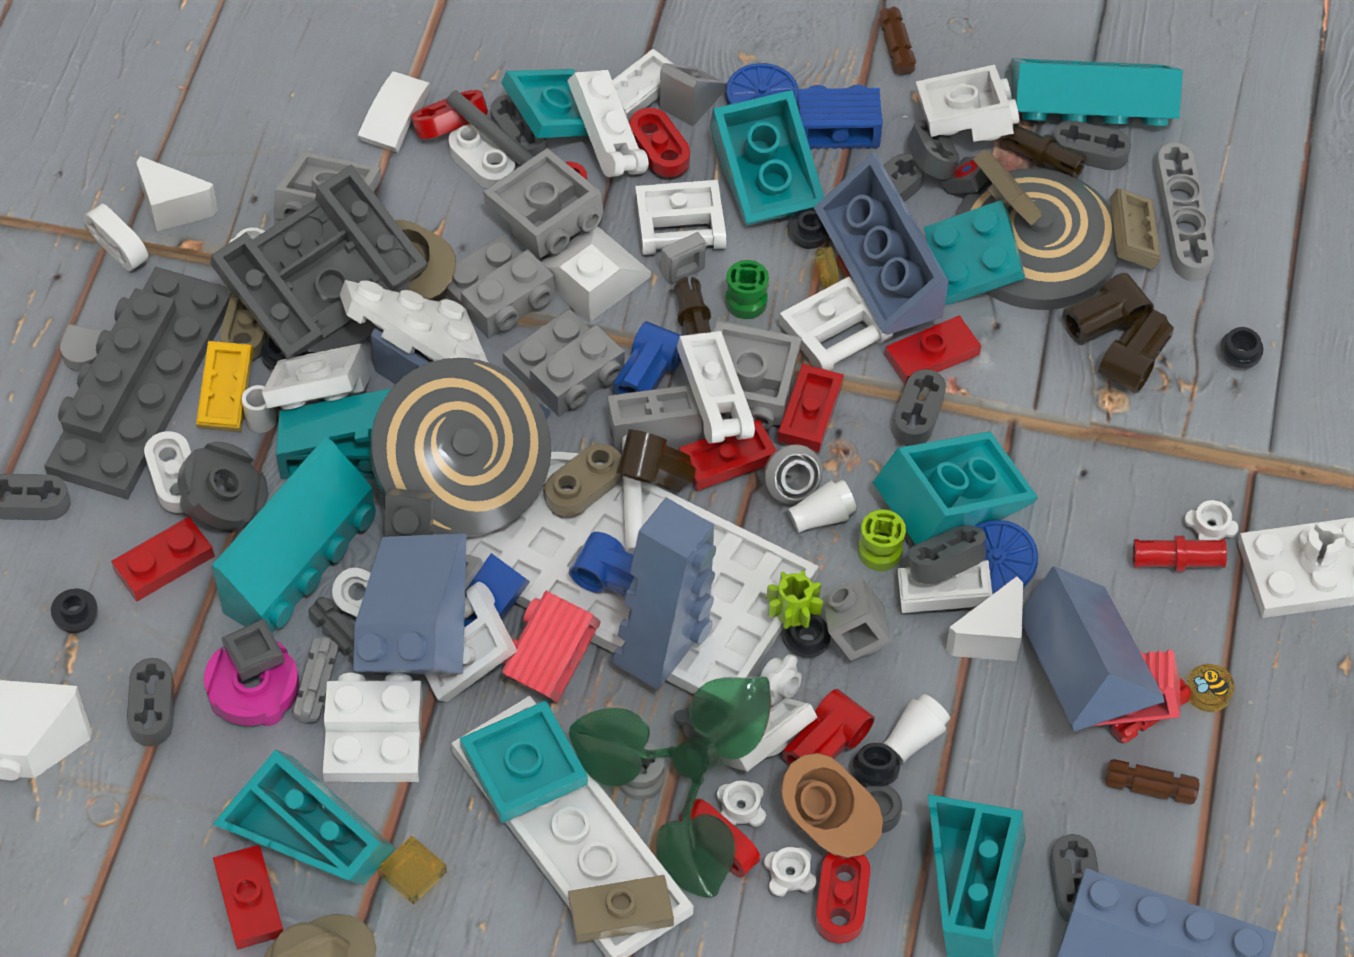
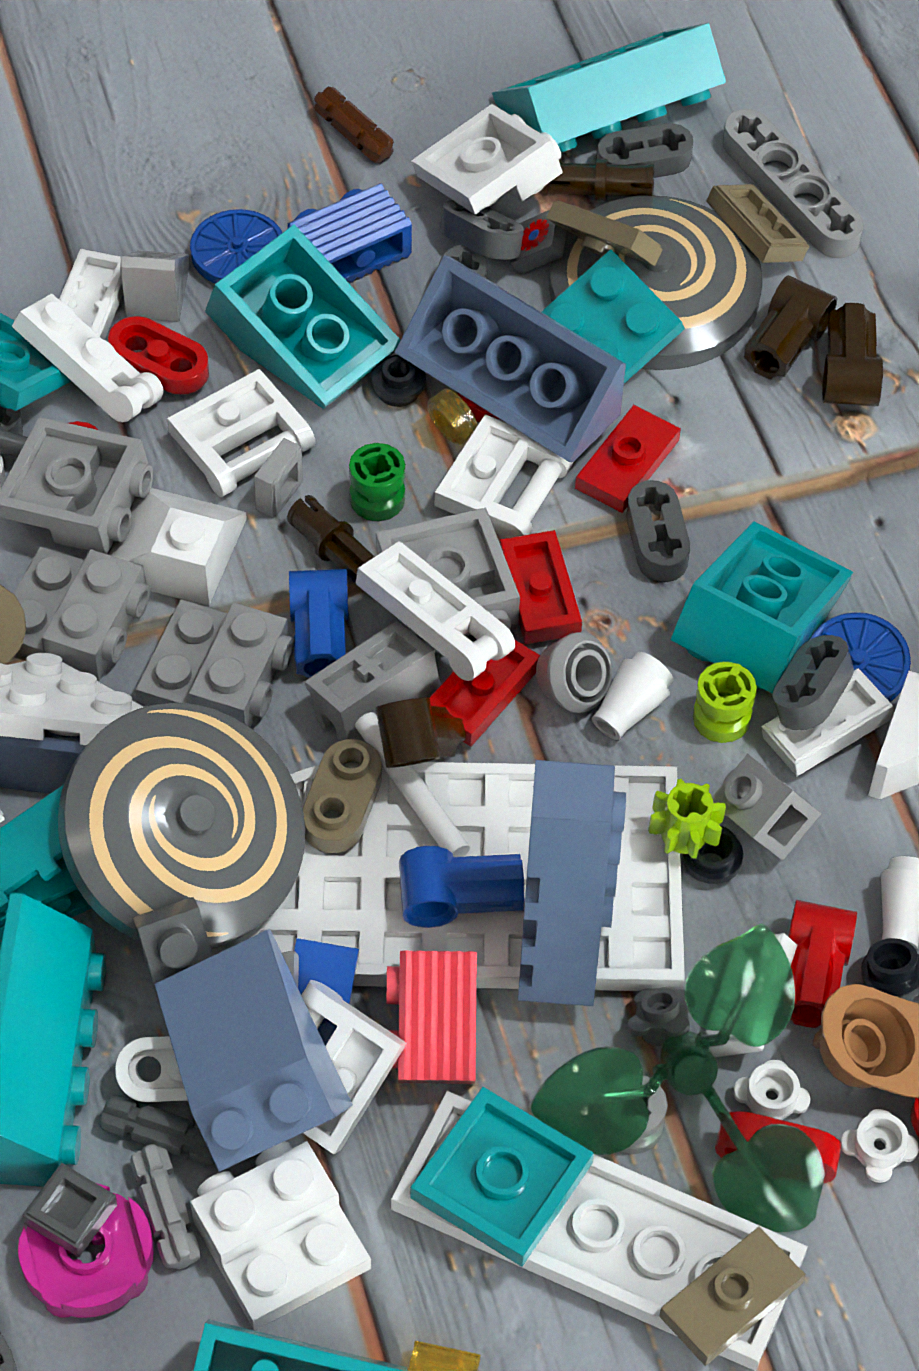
camera: 30 degrees left, 0 degrees up
white plate [759,654,802,706] -> none

